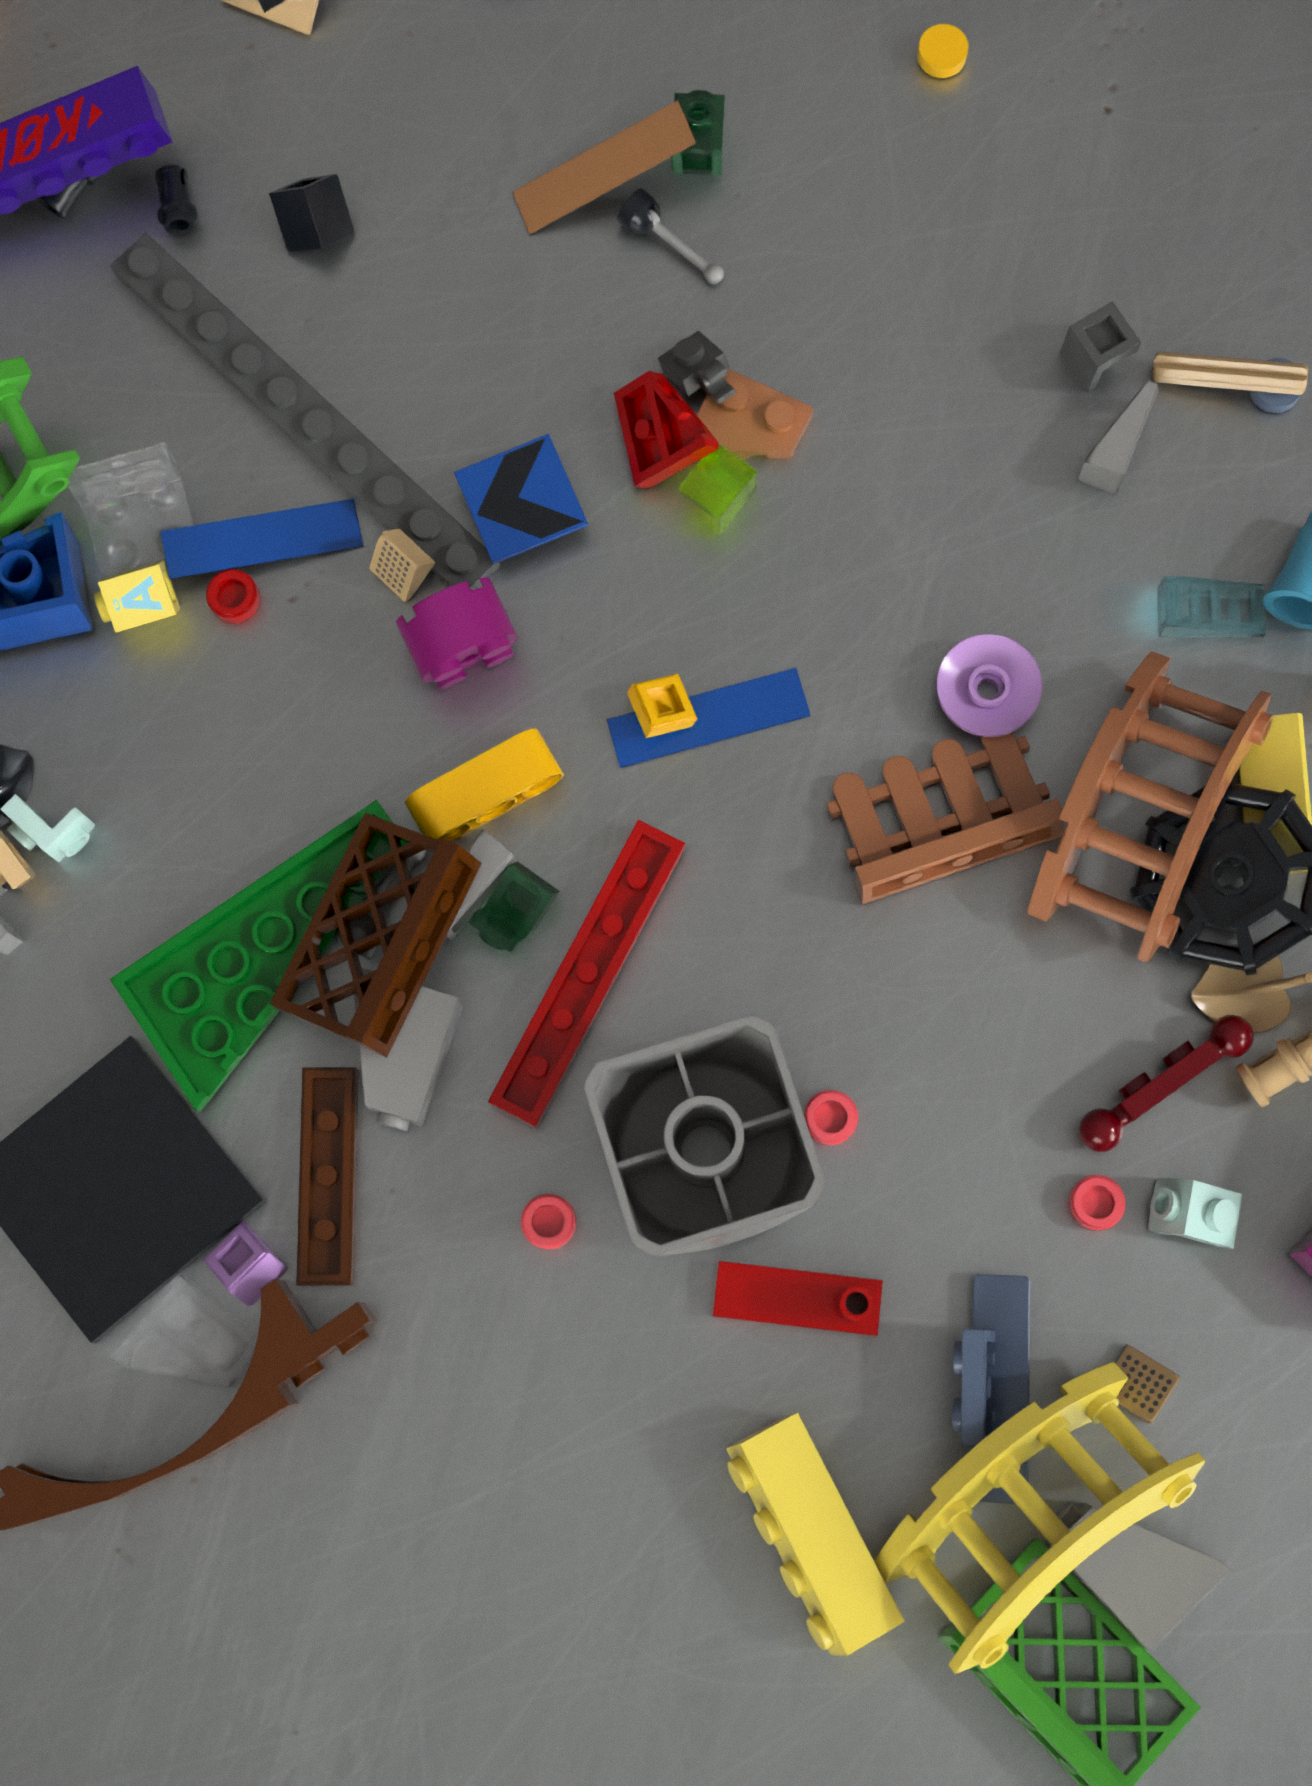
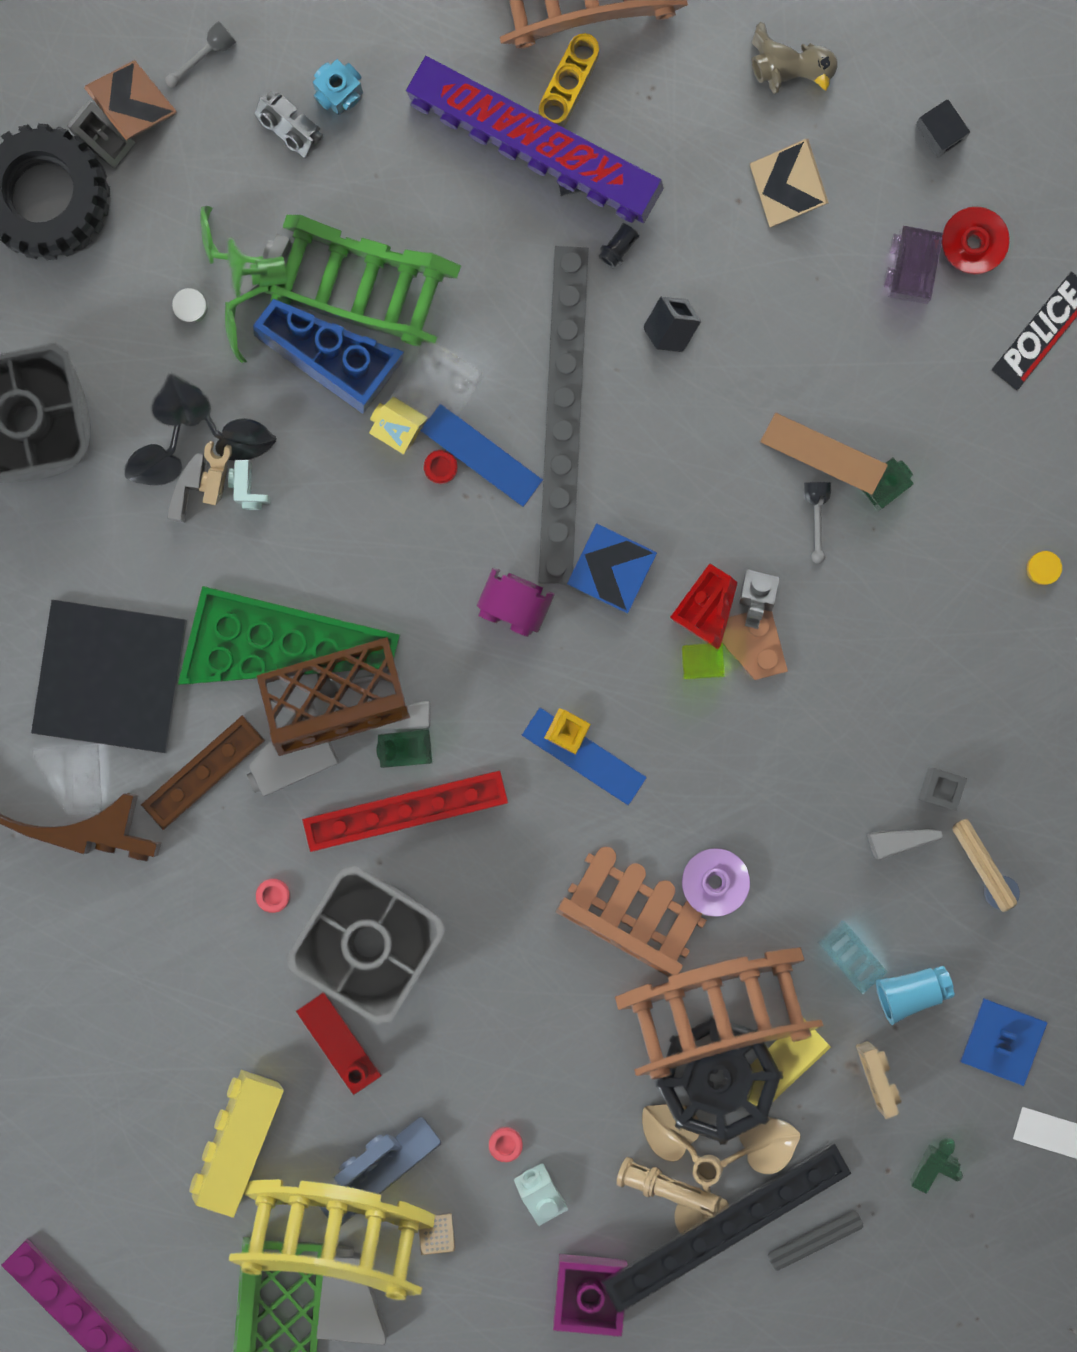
camera: 40 degrees right, 10 degrees up
lavender slope [203,1221,287,1306] -> none
tan slope [369,529,436,602] -> none
yellow beam [405,728,564,842] -> none
coral tile [803,1090,858,1146] -> none
dark red plate [1079,1015,1254,1152] -> none

